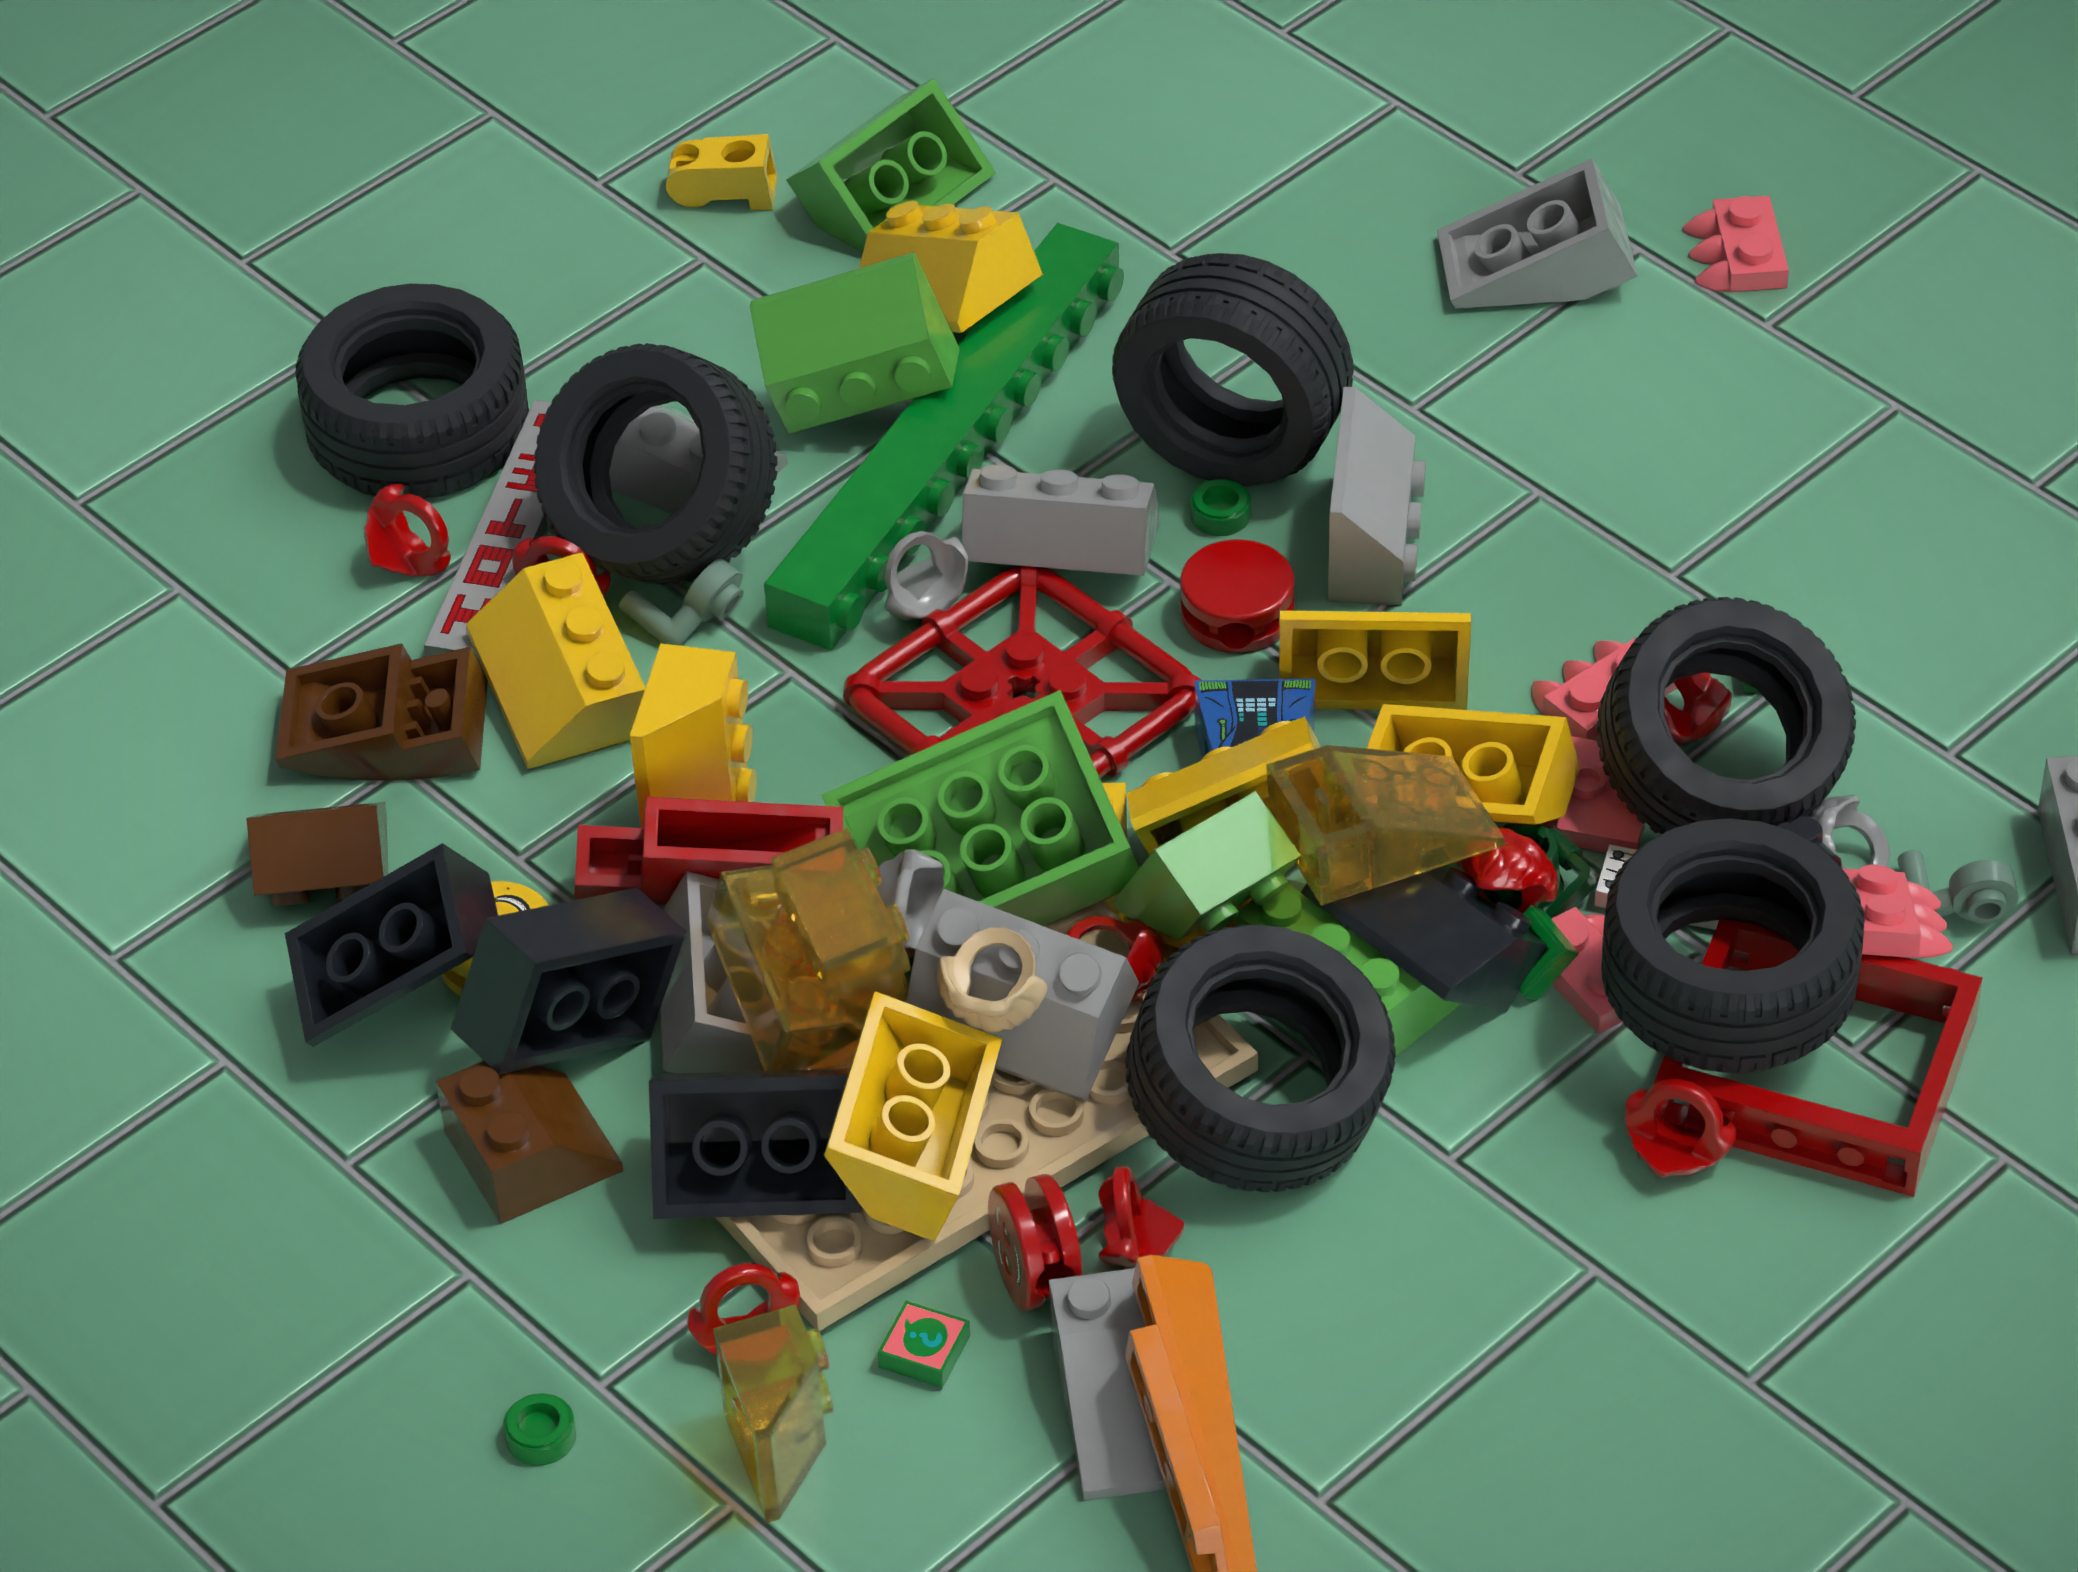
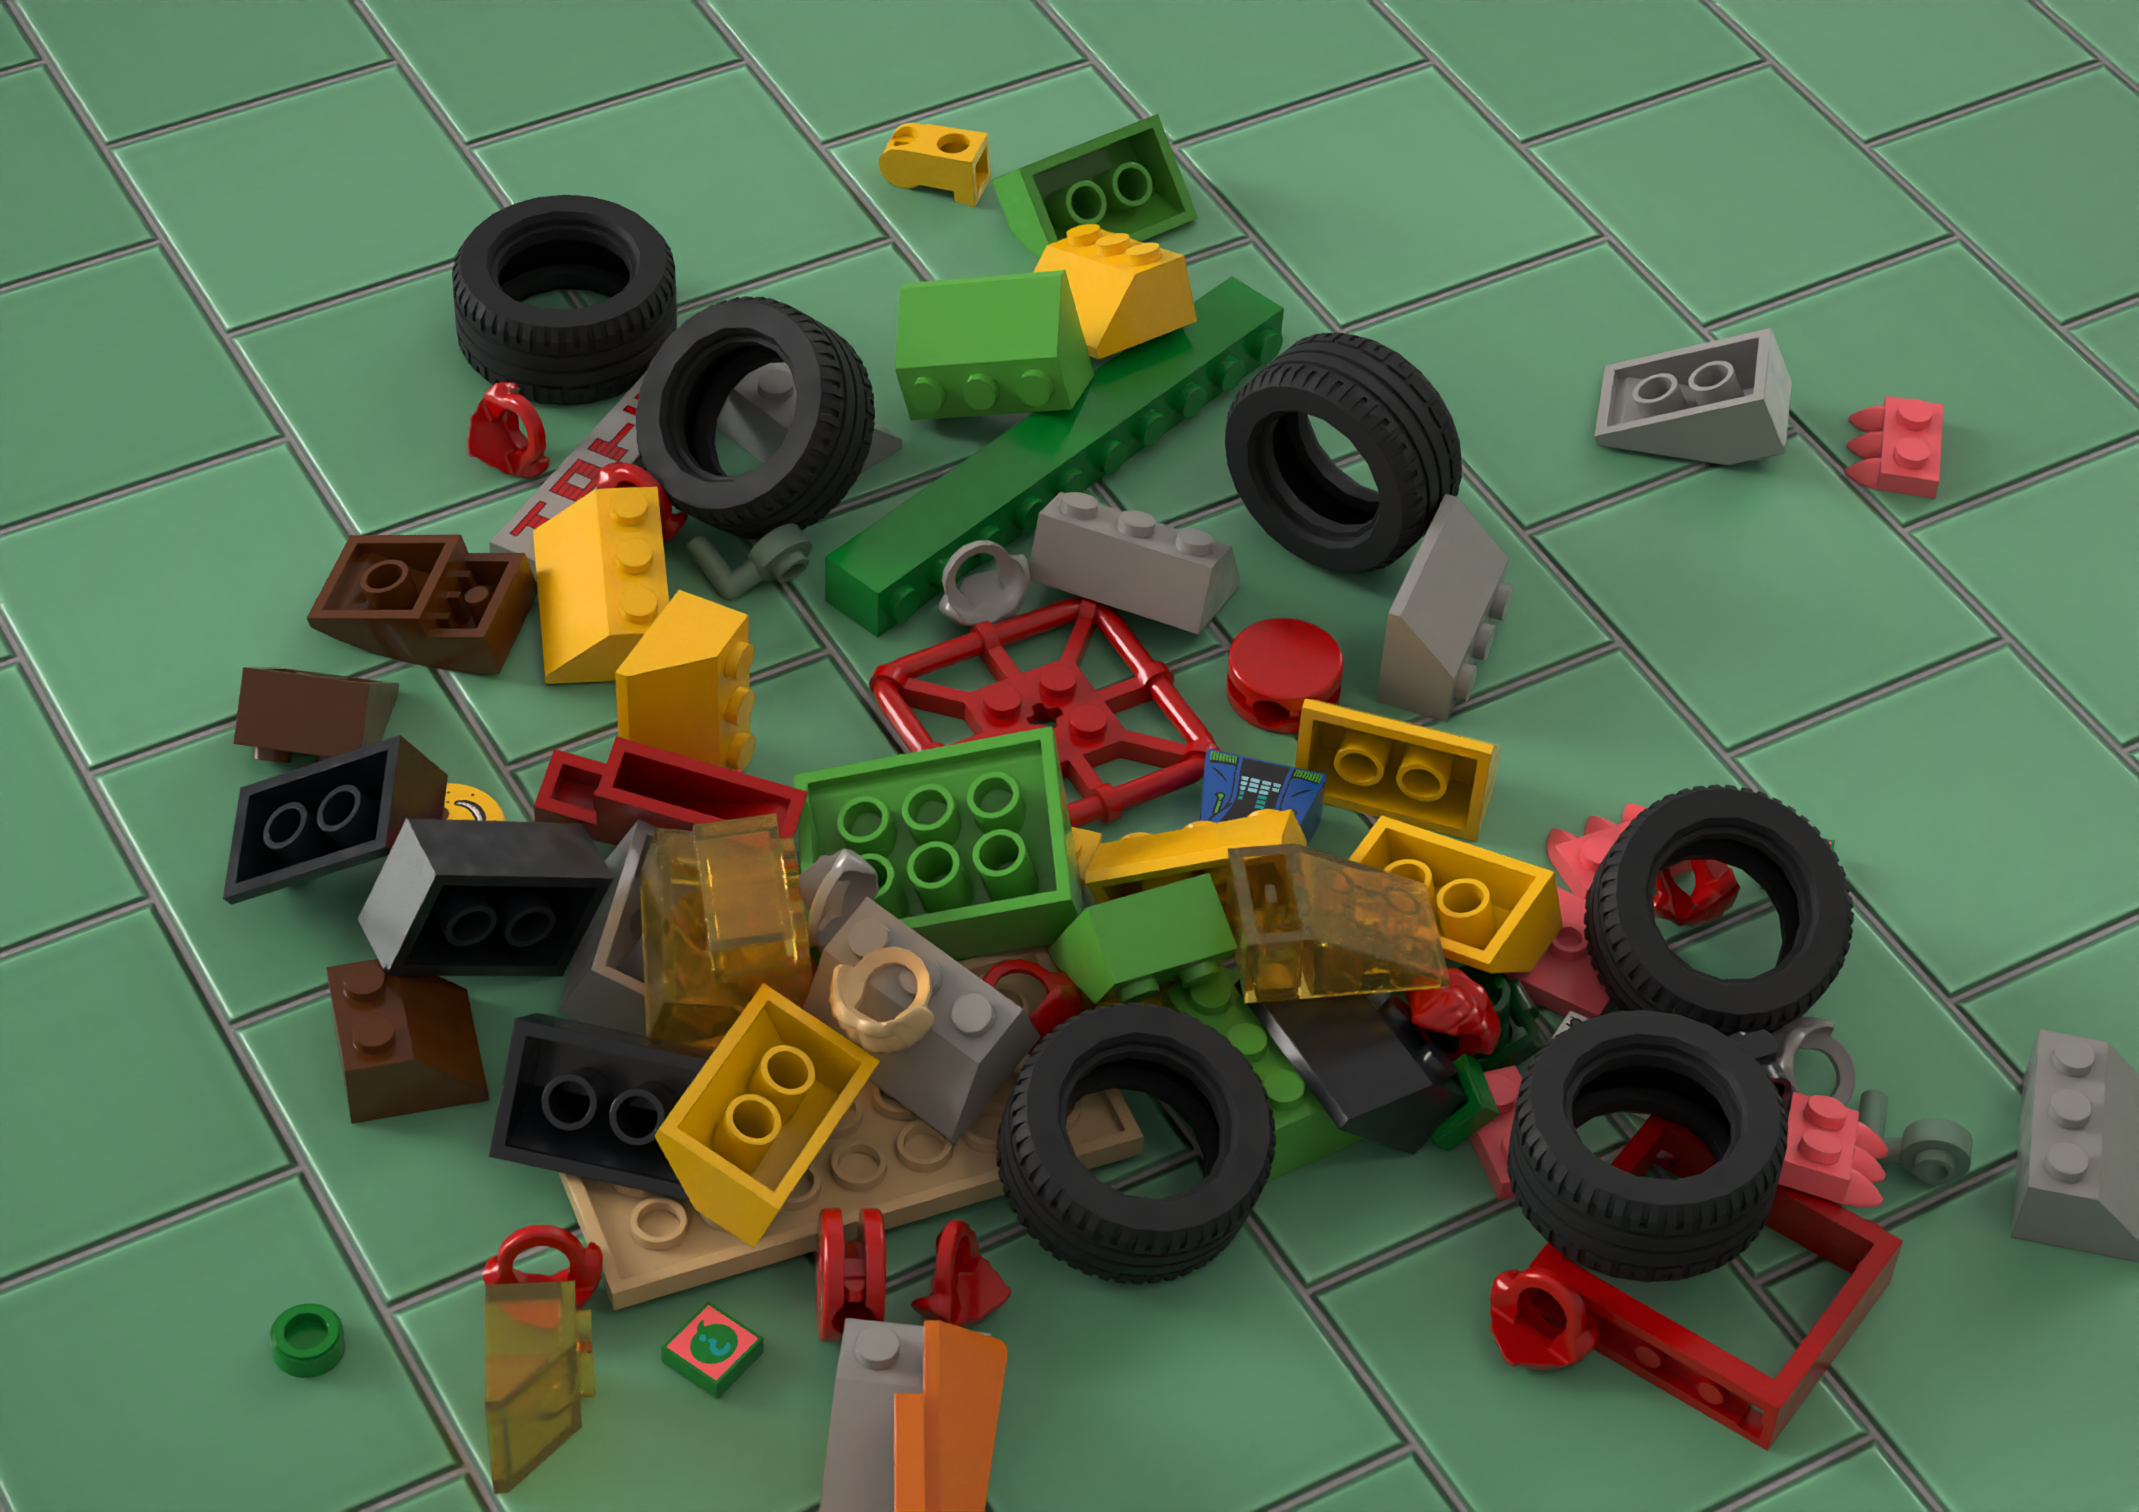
camera: 10 degrees right, 0 degrees up
green tile [1190,479,1251,536] -> none

